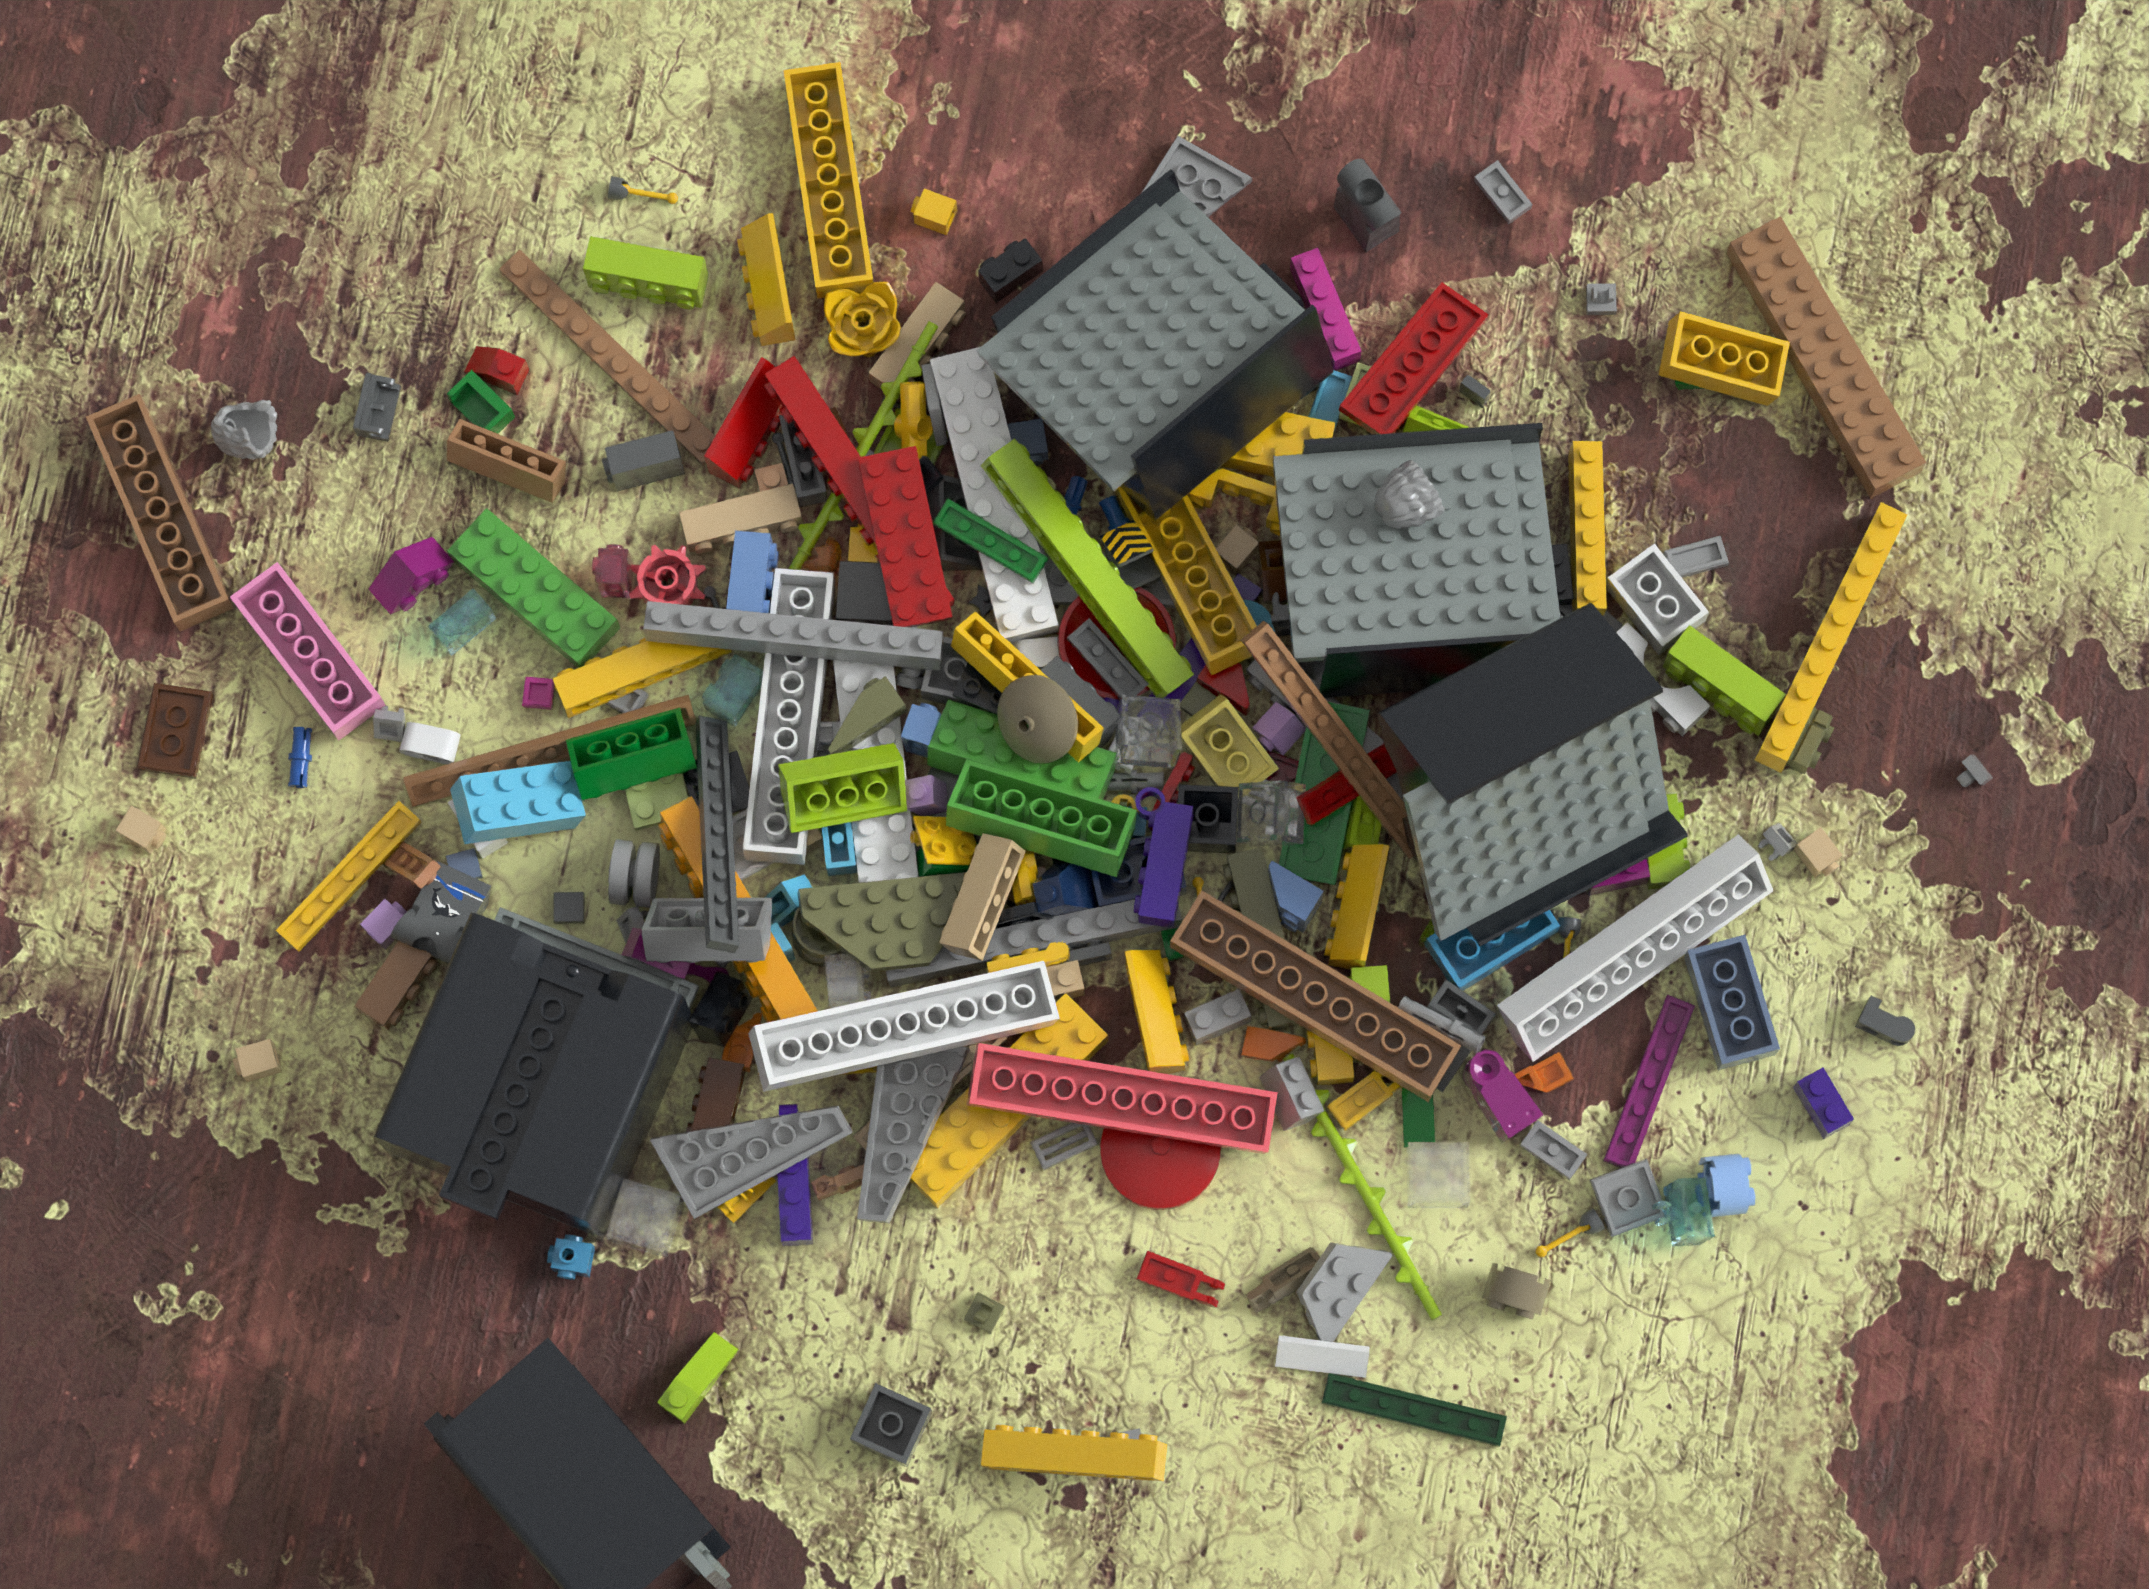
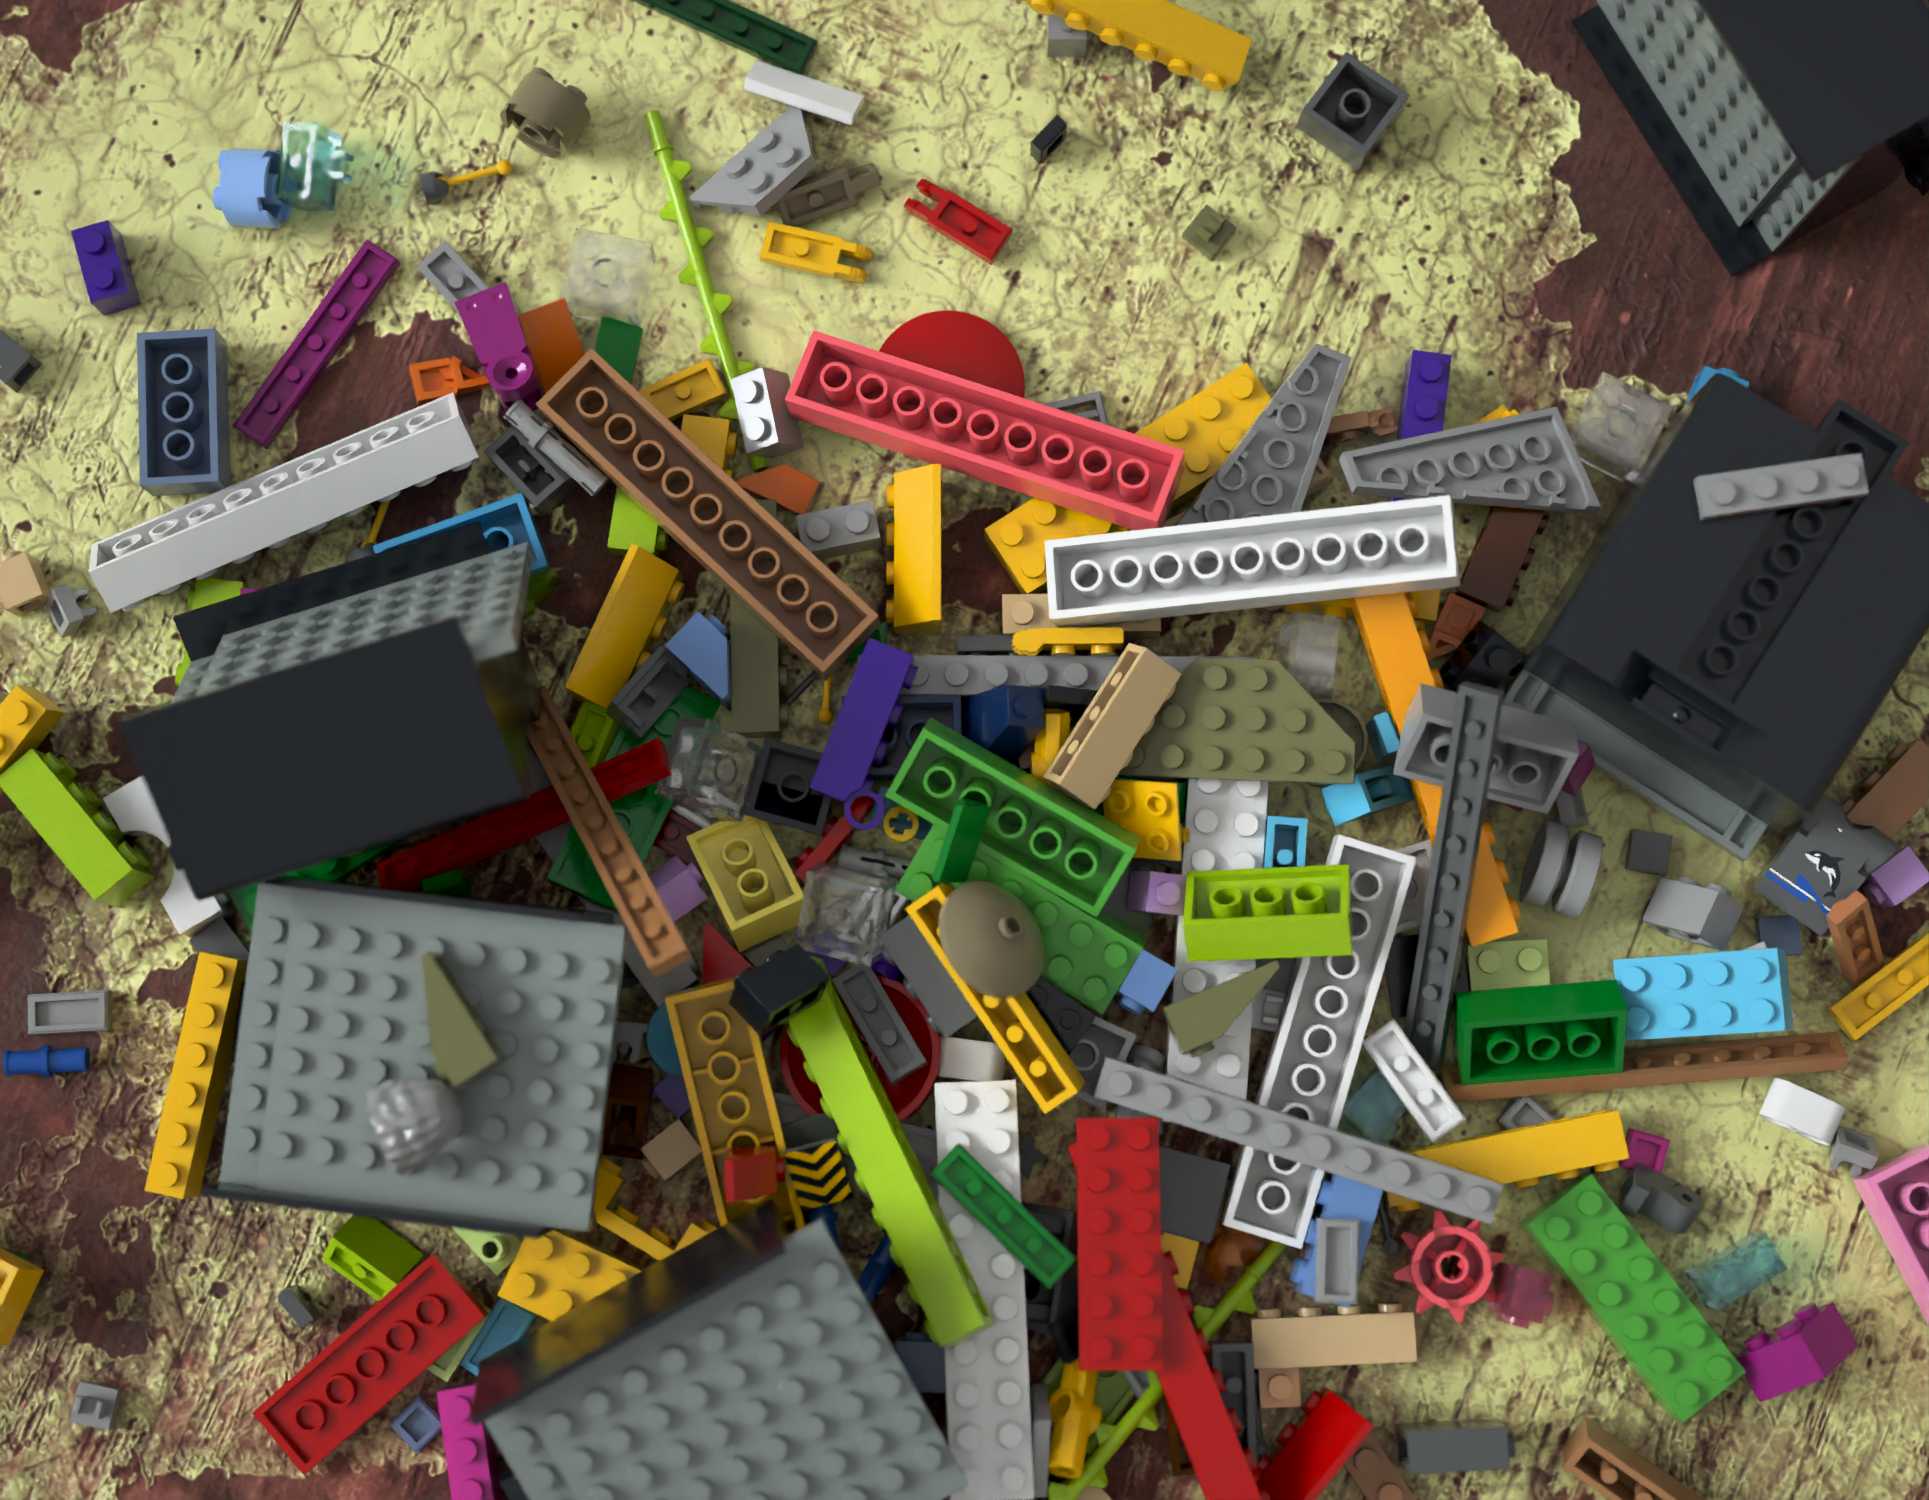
camera: 170 degrees left, 5 degrees up
lime slope [657,1332,739,1424] -> none
light grey tile [1589,1159,1668,1237] -> none
white brick [1606,544,1709,655] -> none
none -> blue pin [3,1045,90,1077]
none -> sand blue tile [389,1394,442,1454]
none -> olive slope [422,951,506,1088]
none -> orange piece [518,298,585,393]
none -> dark grey hinge [605,645,690,740]
none -> red slope [724,1146,785,1202]
none -> black brick [729,943,830,1037]
none -> yellow hinge [760,221,873,283]
none -> green slope [932,797,990,883]
none -> black tile [1030,115,1067,163]
none -> light grey tile [1314,1218,1360,1304]
none -> white tile [1362,1019,1466,1143]
none -> dark grey leg [1619,1162,1704,1234]
none -> light grey brick [1642,876,1744,951]
none -> light grey plate [1693,453,1869,520]

